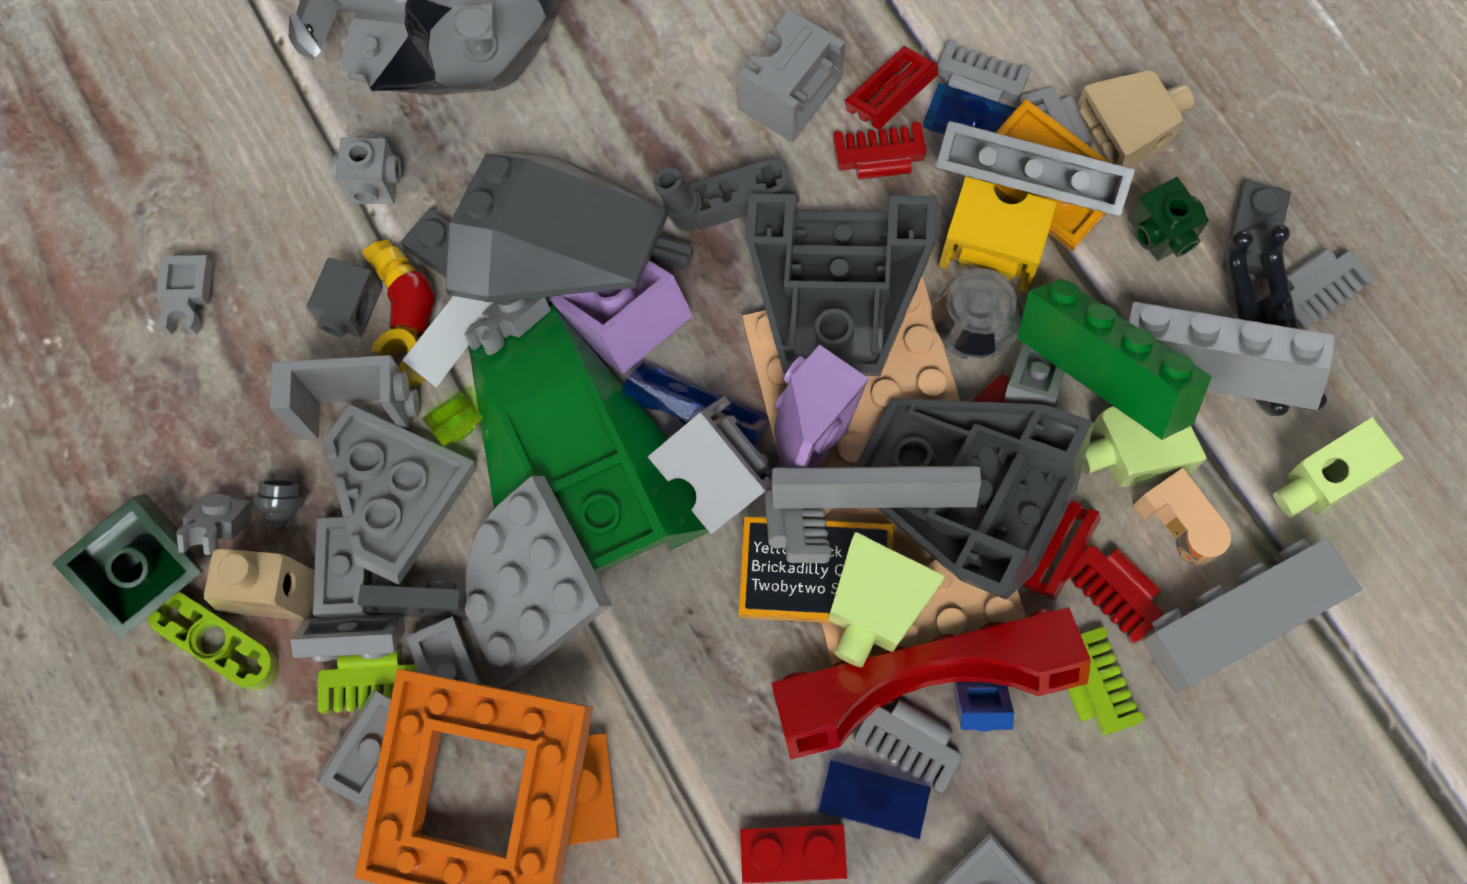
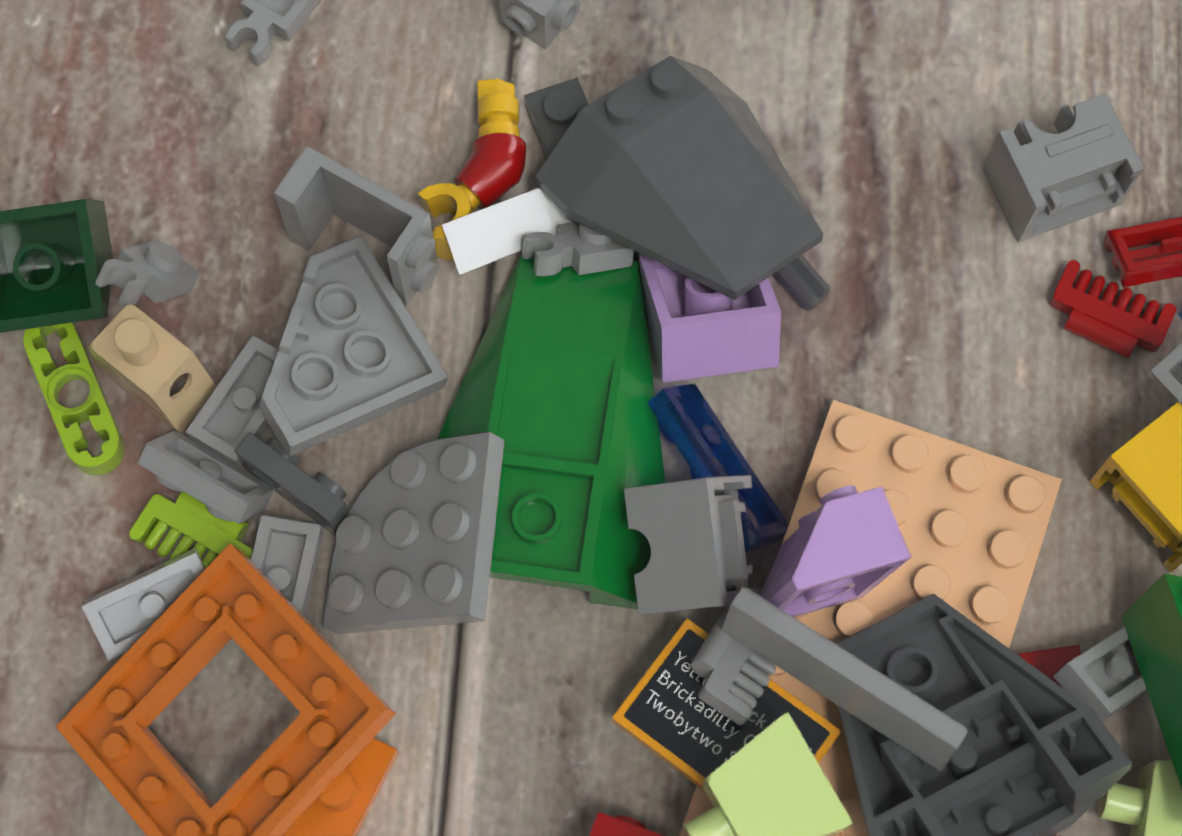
camera: 30 degrees right, 0 degrees up
dark grey plate [253,480,304,530] -> none
dark grey brick [306,257,382,337] -> none
clear neon green plate [422,391,483,447] -> none
dark grey beam [653,159,800,231] -> none
dark grey wedge [745,194,937,377] -> none
clear cone [930,268,1023,359] -> none

